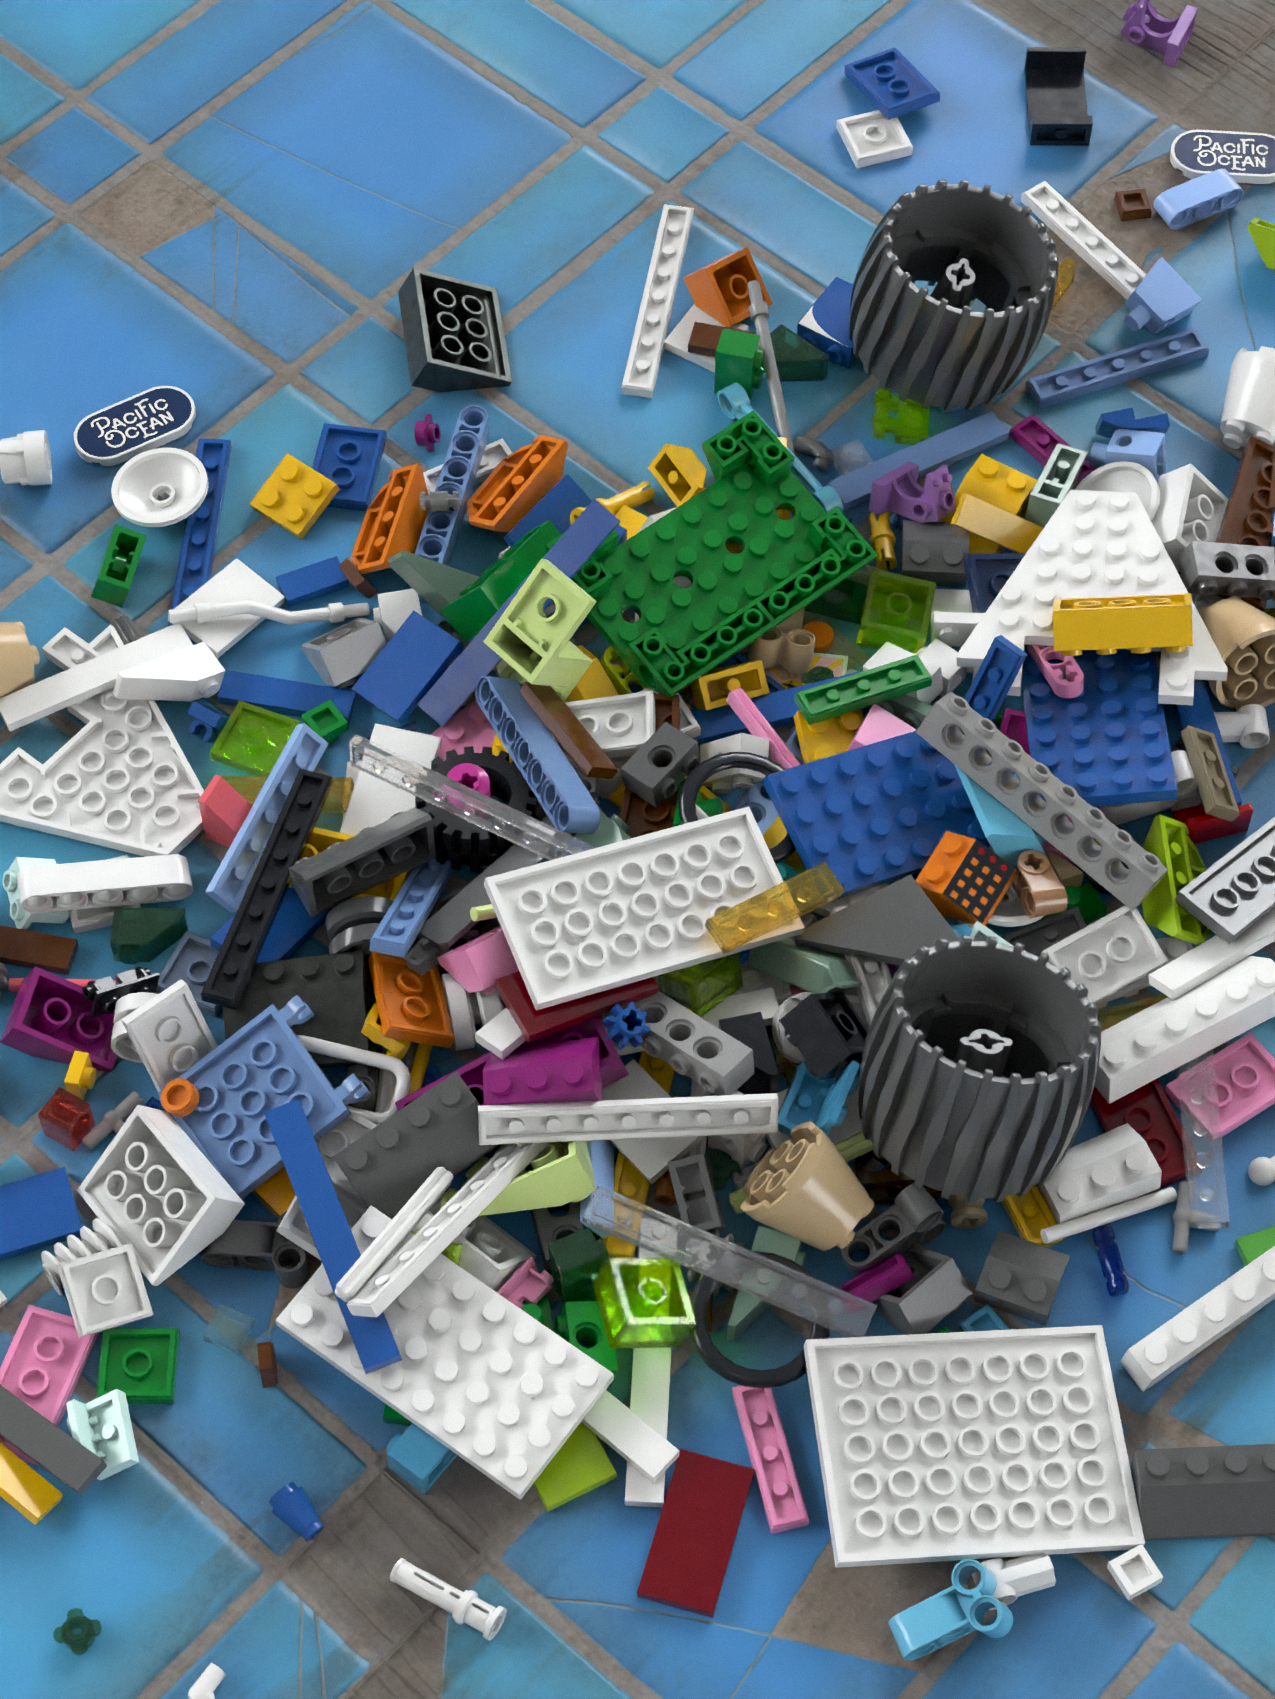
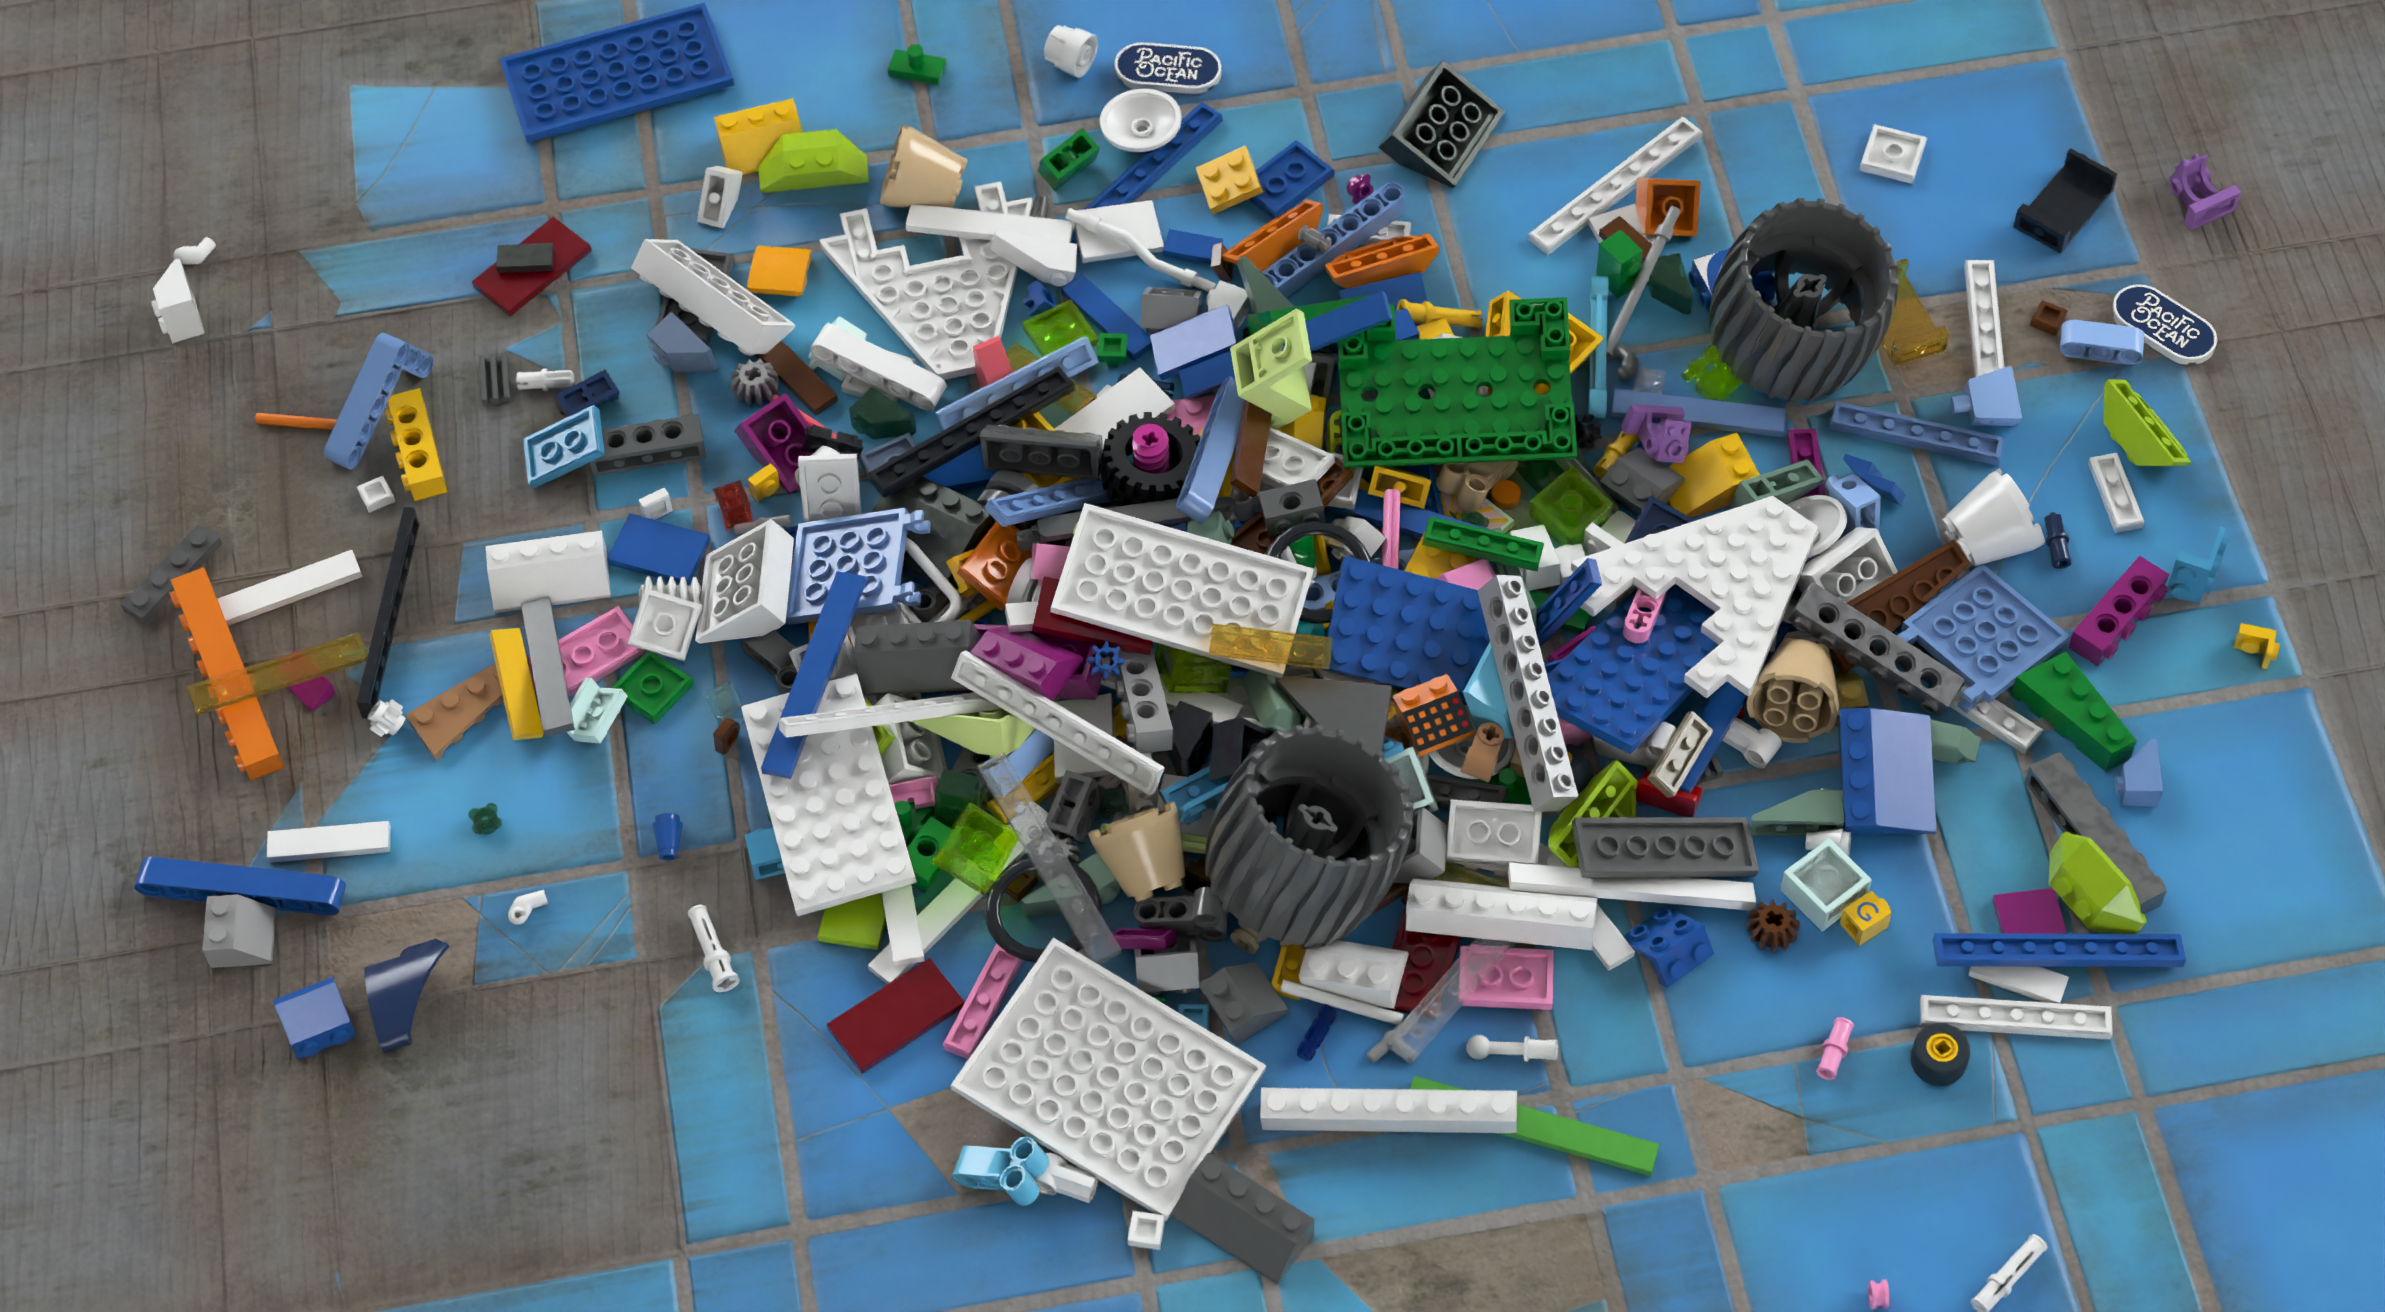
camera: 40 degrees right, 0 degrees up
orange tile [160,1078,199,1117] -> none
white axle [334,1166,453,1302] -> none
clear tile [349,734,596,860] -> none
blue tile [845,48,940,120] -> none
yellow tile [951,493,1044,553] -> none
yellow slope [1053,593,1193,656] -> none

